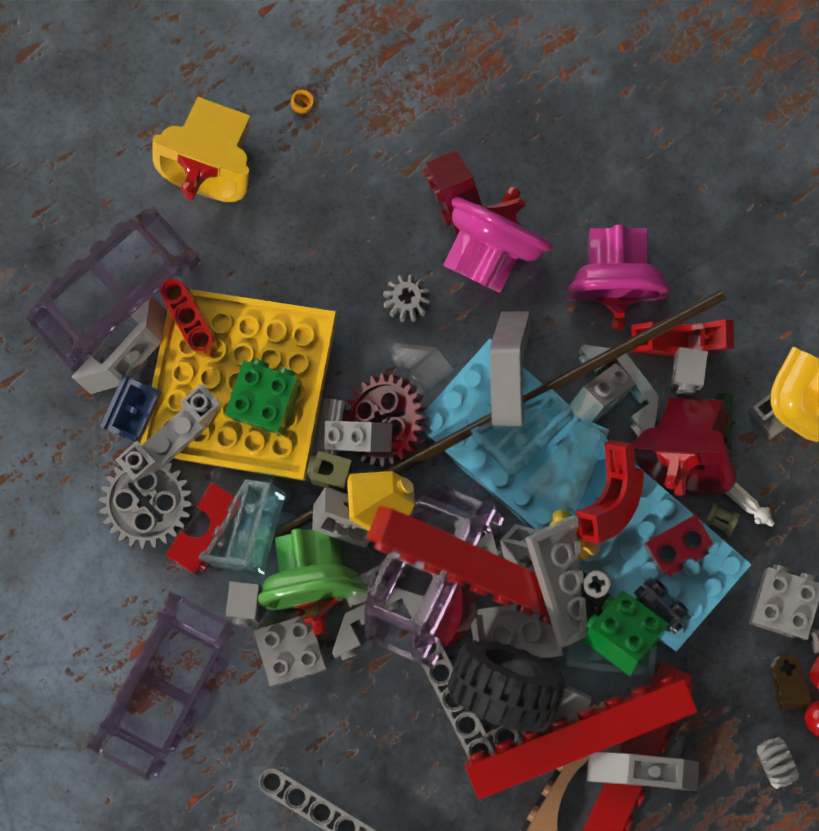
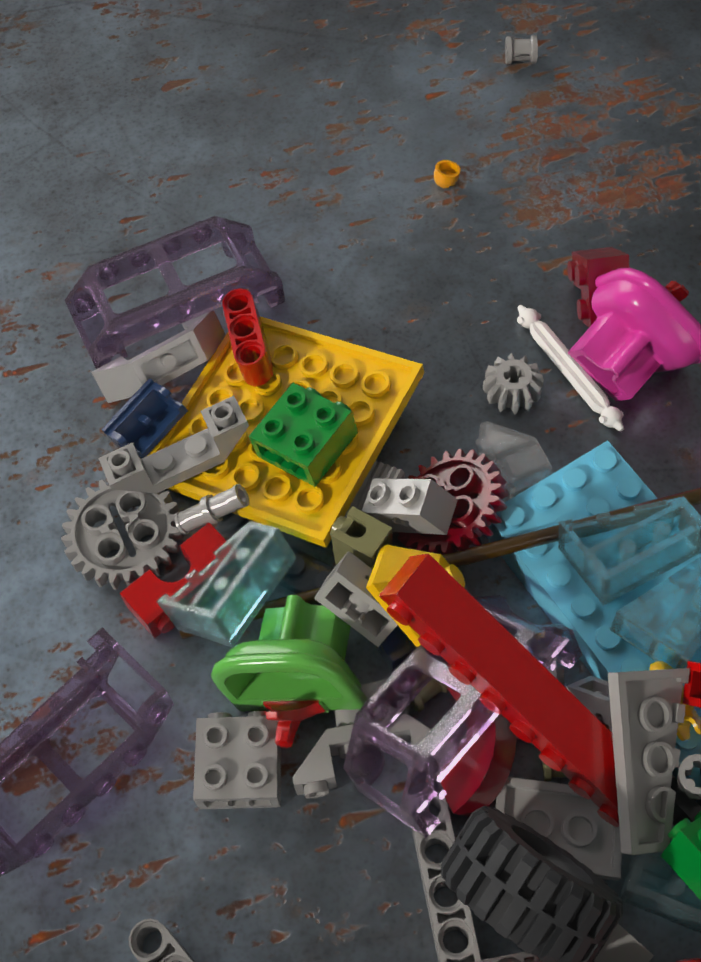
camera: 20 degrees right, 20 degrees down
yellow piece [152,97,250,202] -> none
light grey brick [226,581,261,627] -> none
light grey beam [490,311,531,426] -> none
none -> light grey pin [174,484,249,534]
none -> white wheel [517,305,624,432]

